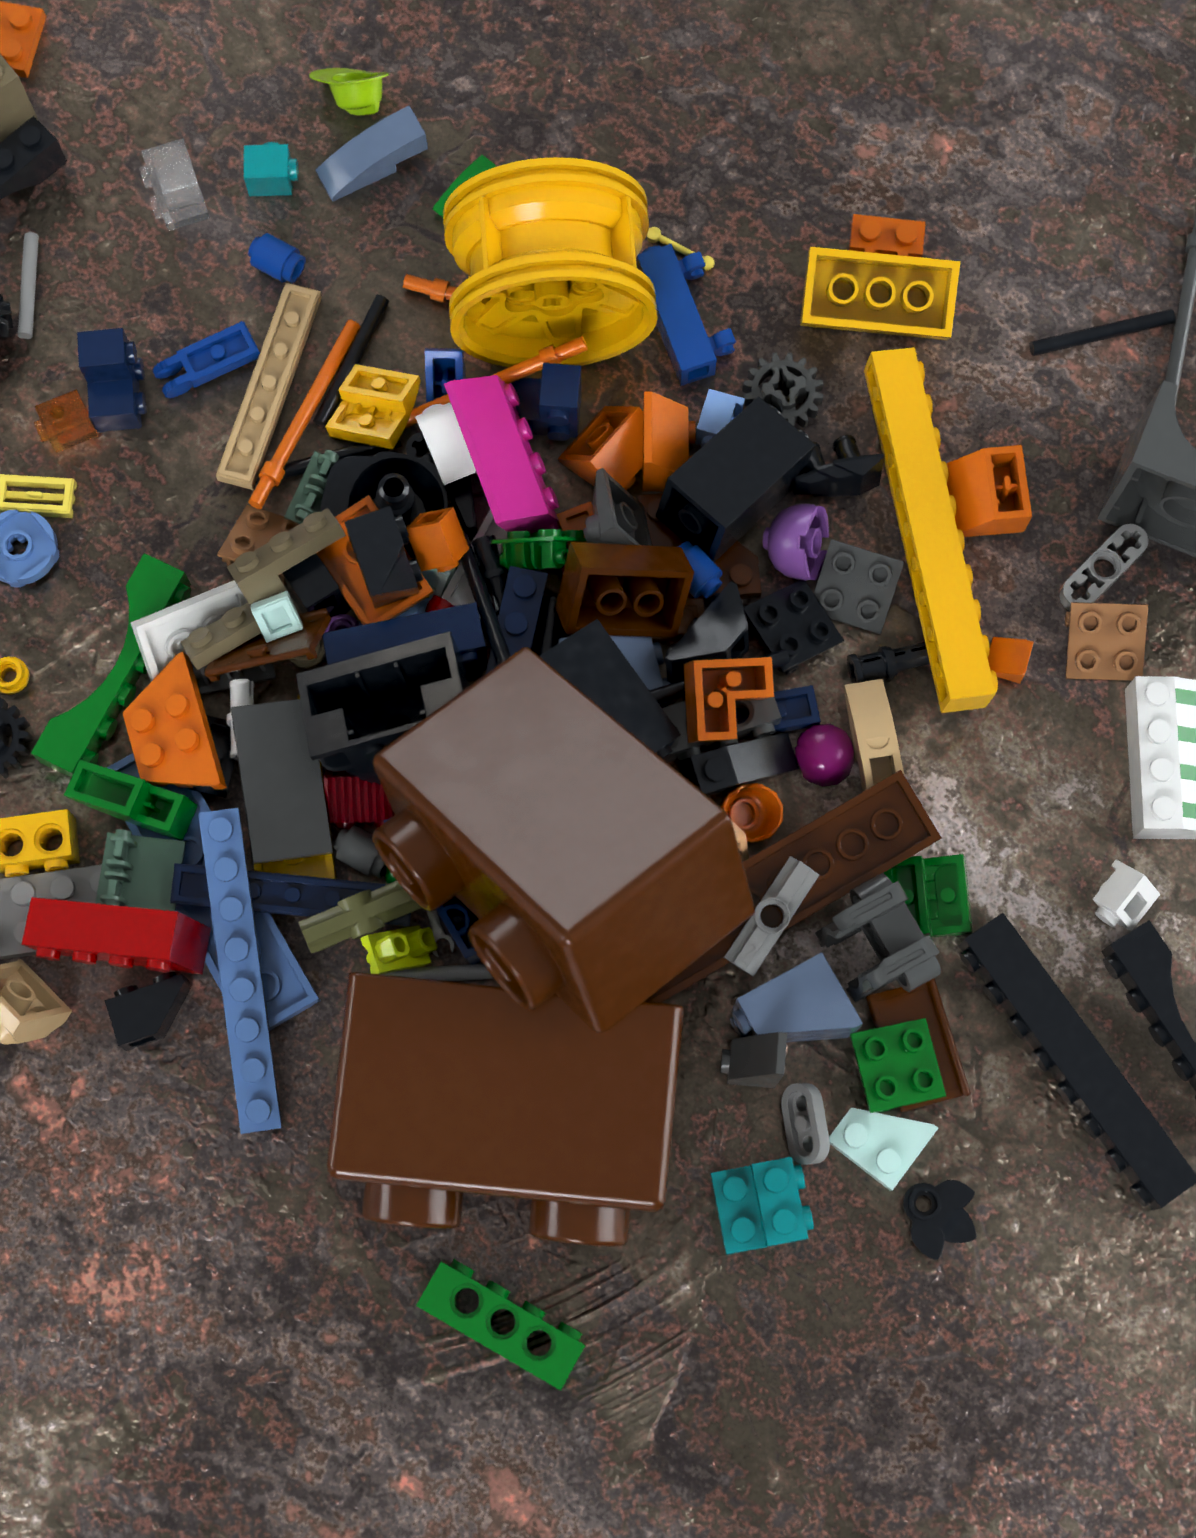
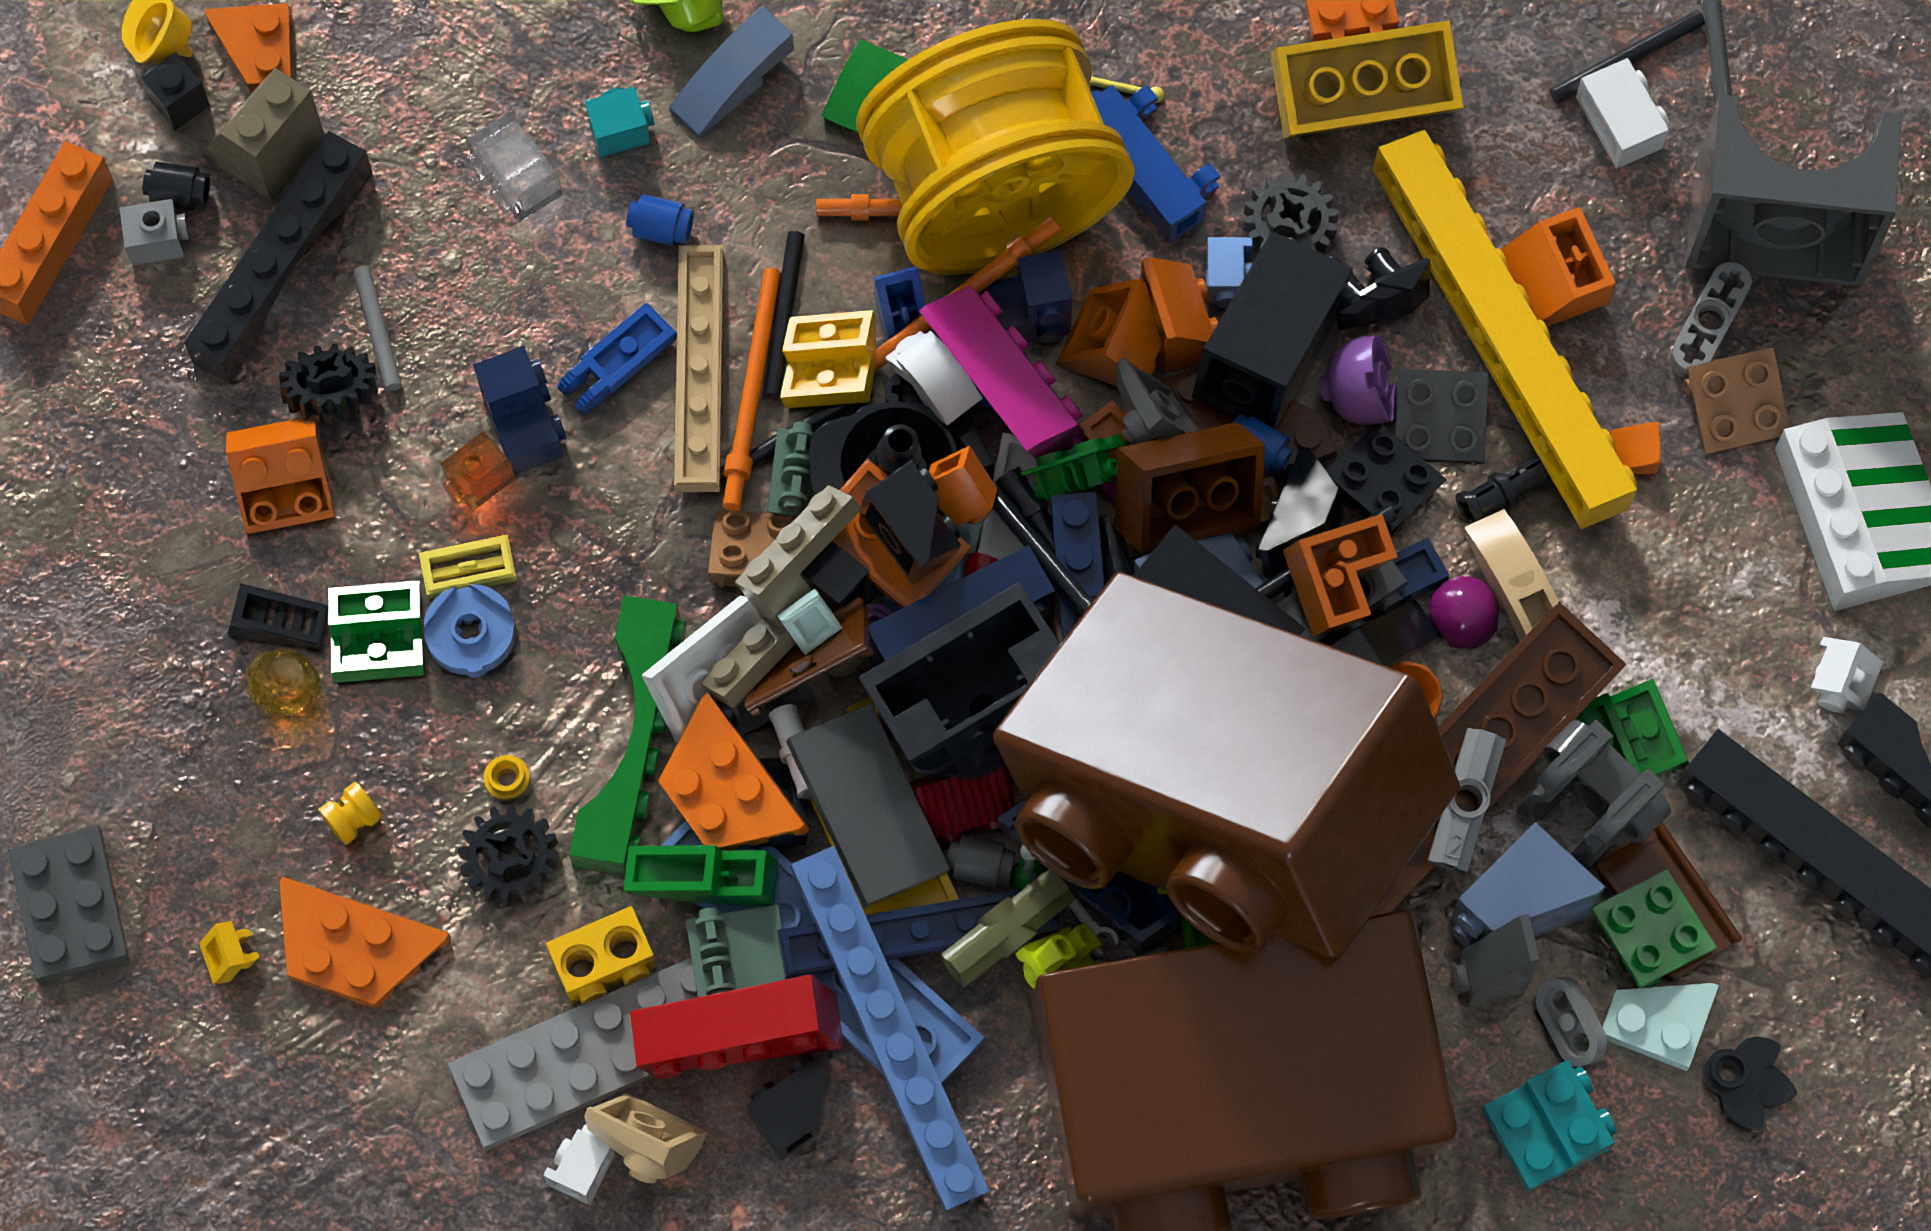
camera: 15 degrees left, 5 degrees down
none -> white brick [1576,58,1670,169]

